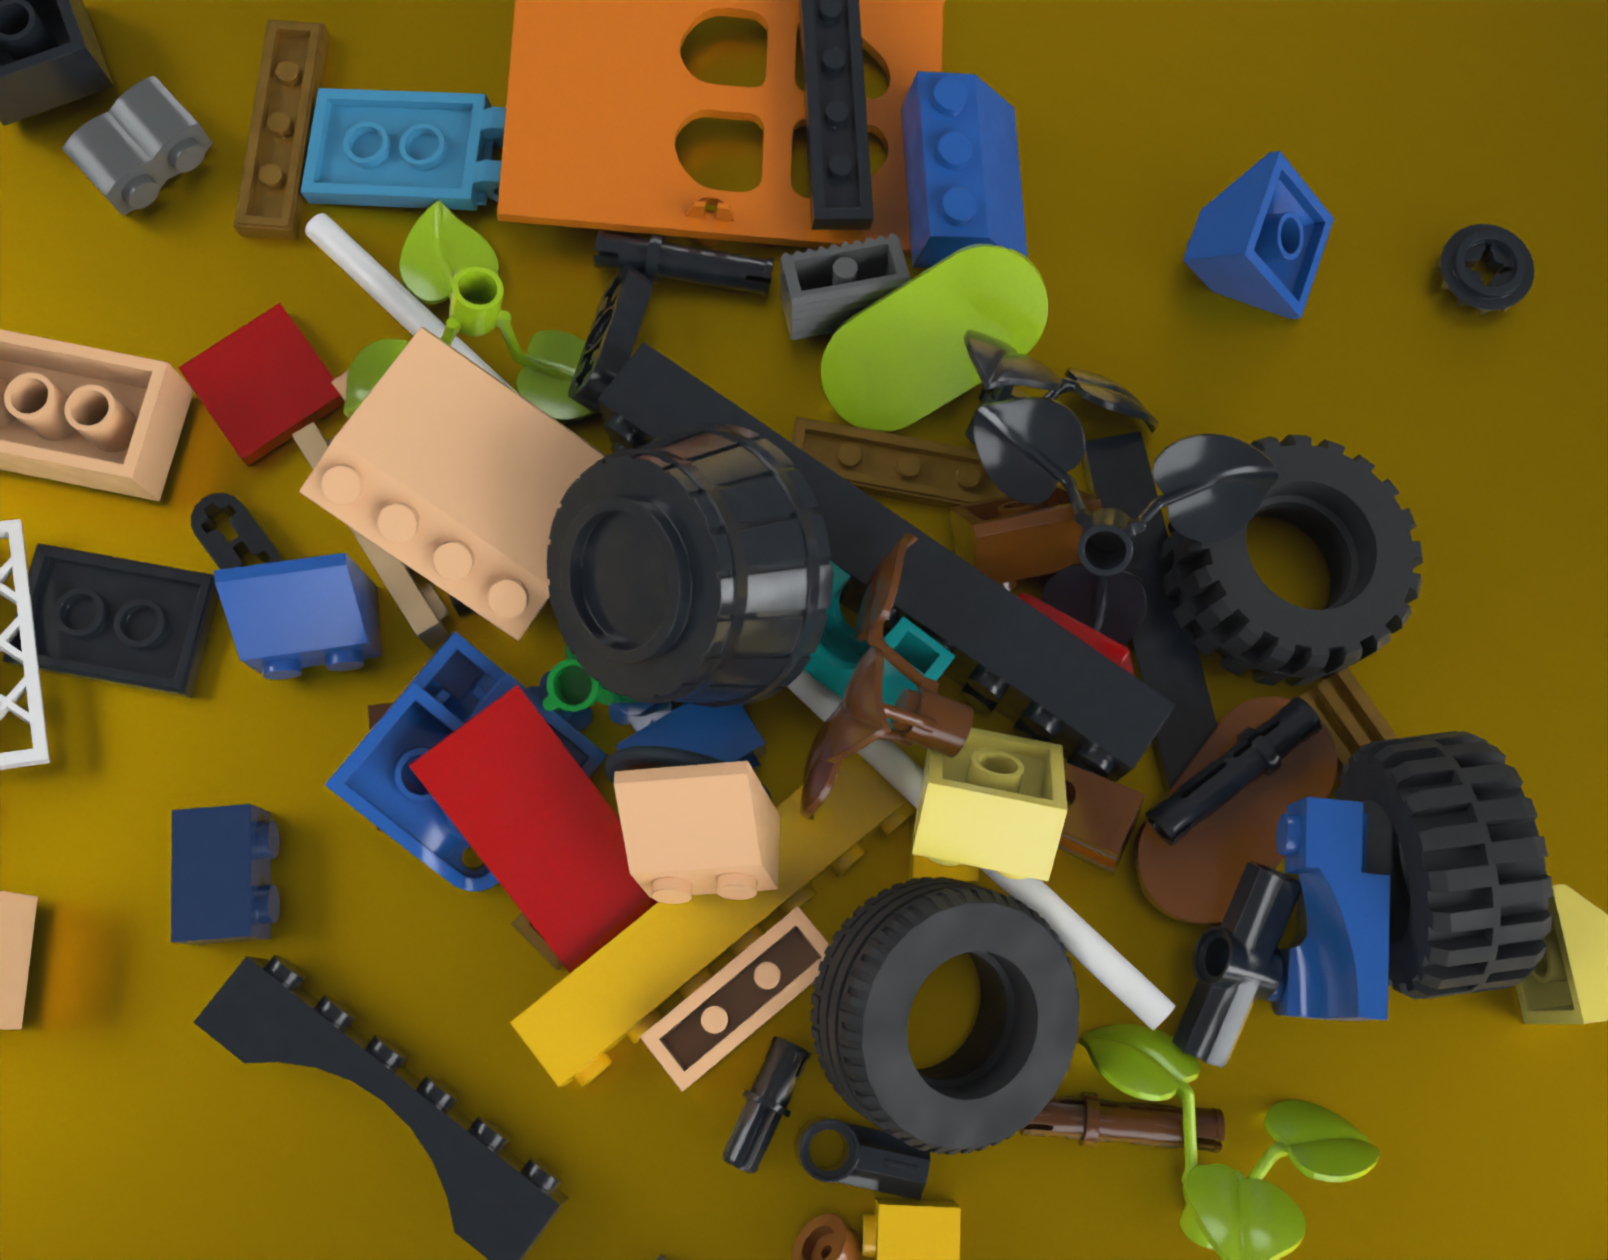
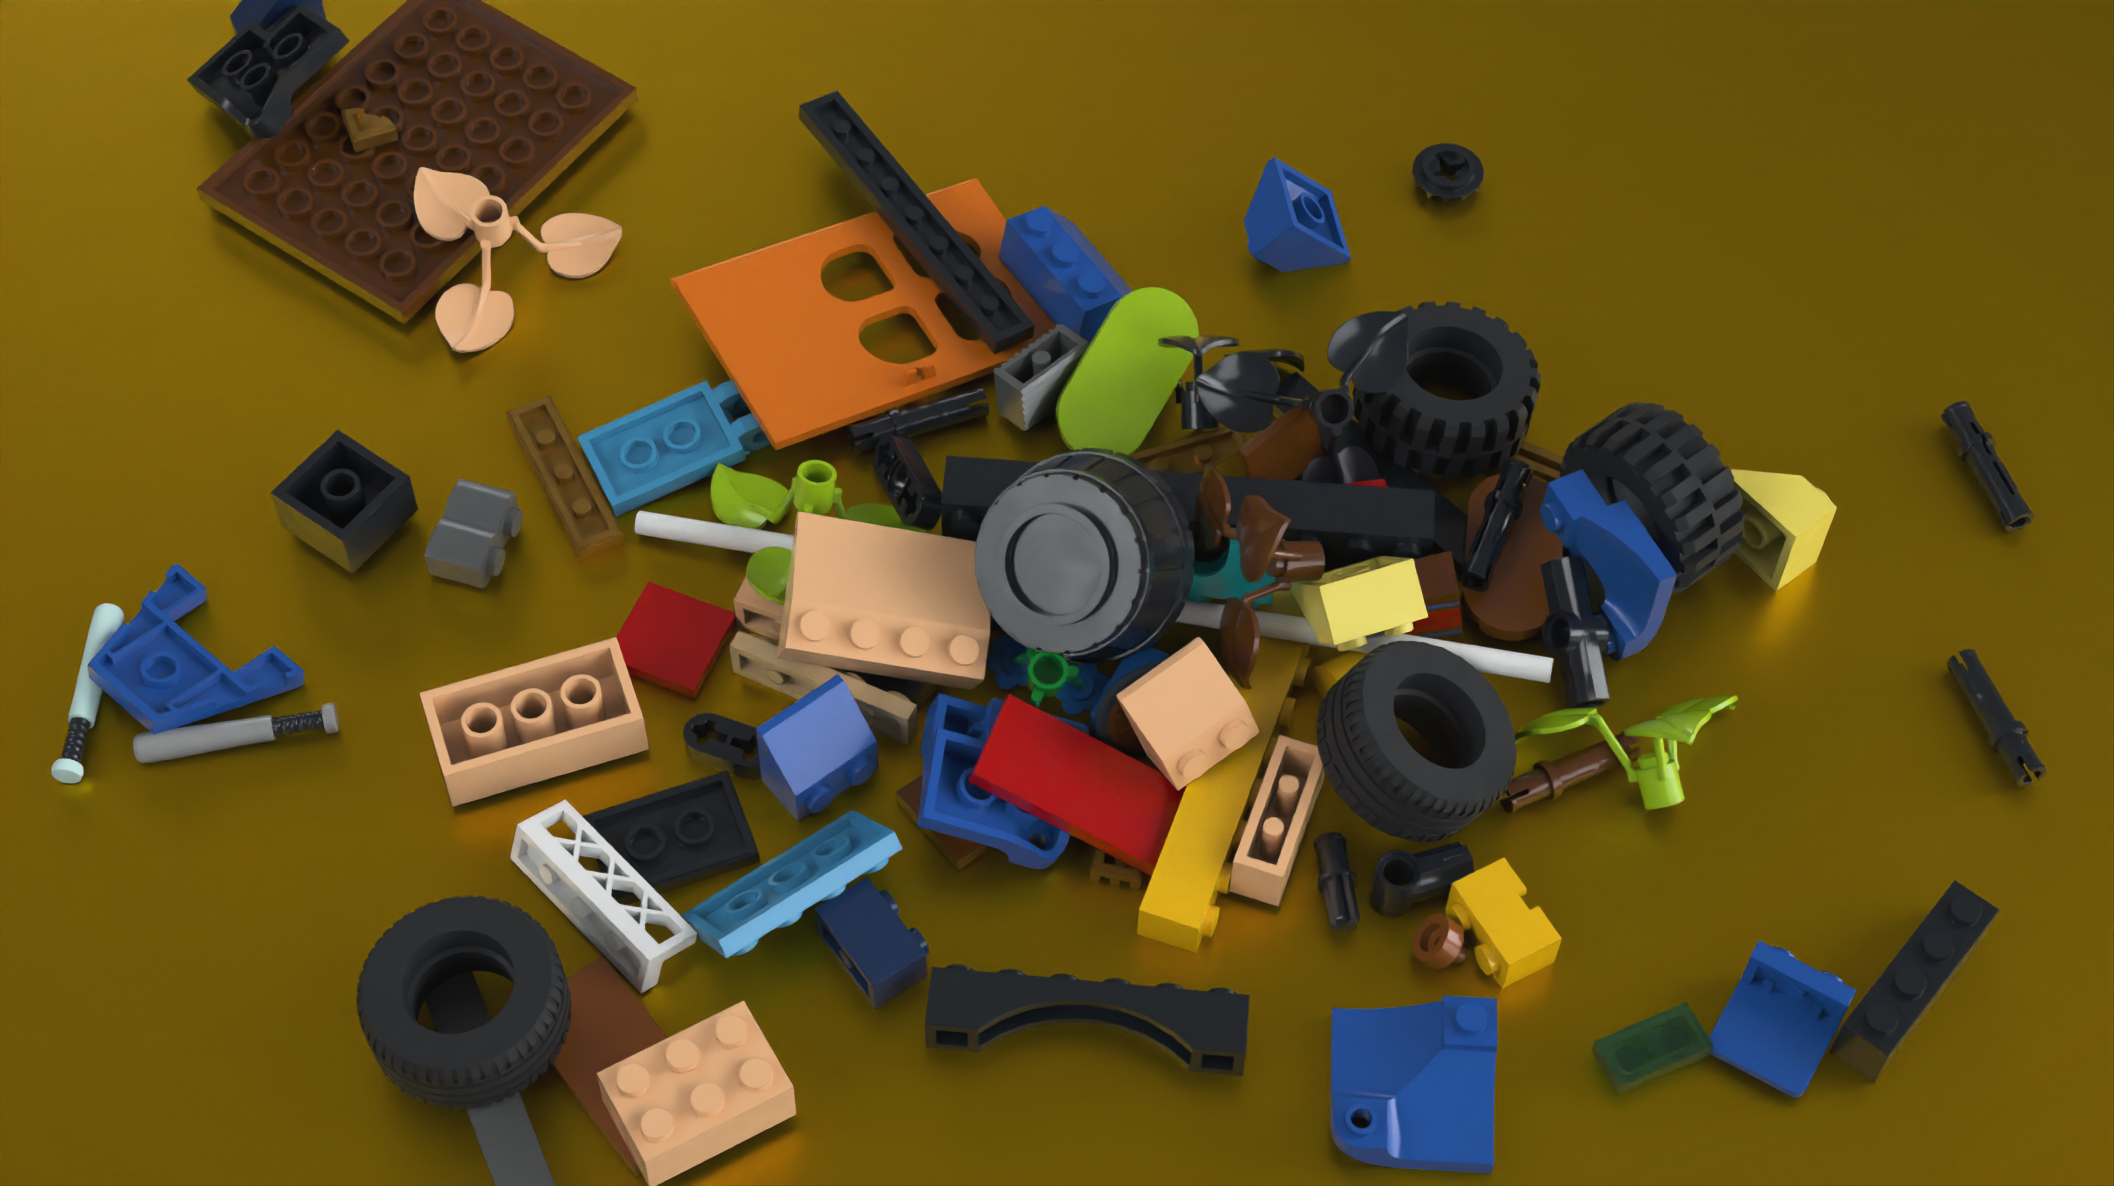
camera: 30 degrees left, 20 degrees down
none -> dark azure plate [680,810,903,958]

